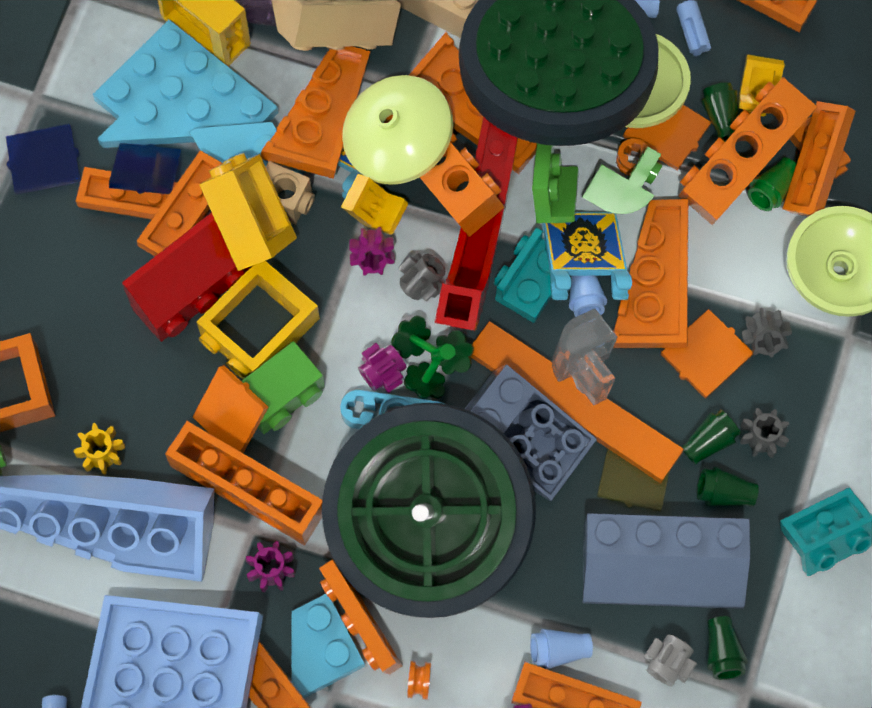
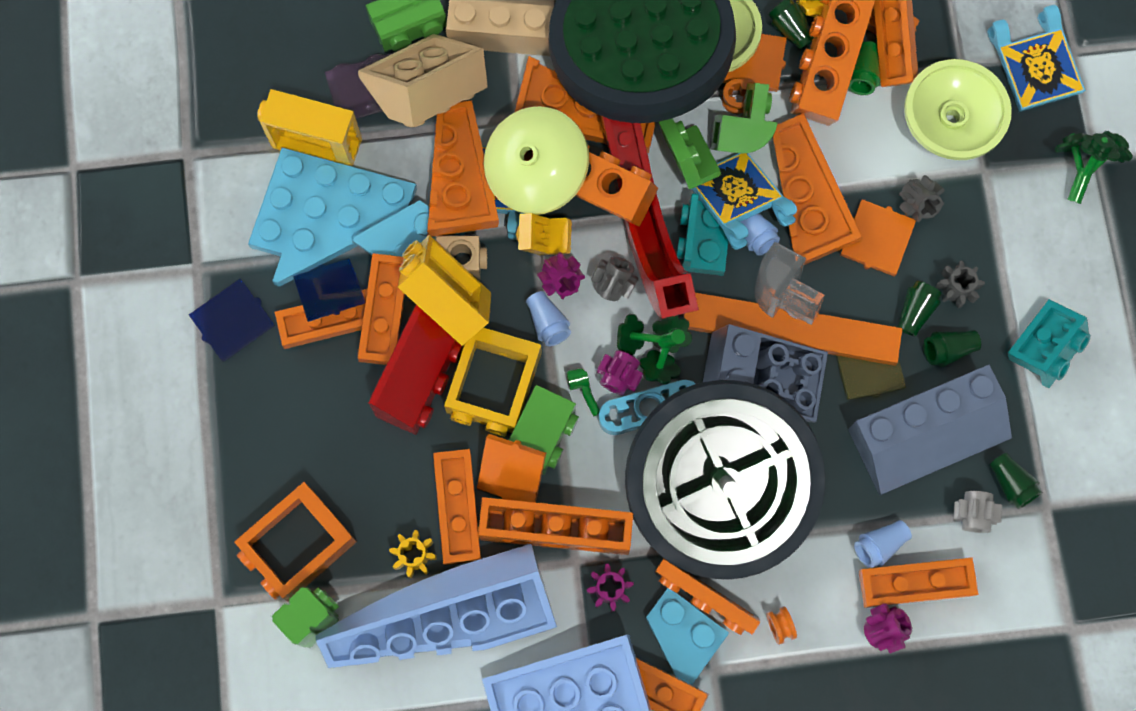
camera: 25 degrees left, 5 degrees up
none -> orange plate [433,449,481,565]
none -> light blue cone [526,291,571,347]
none -> green hand [567,369,600,417]

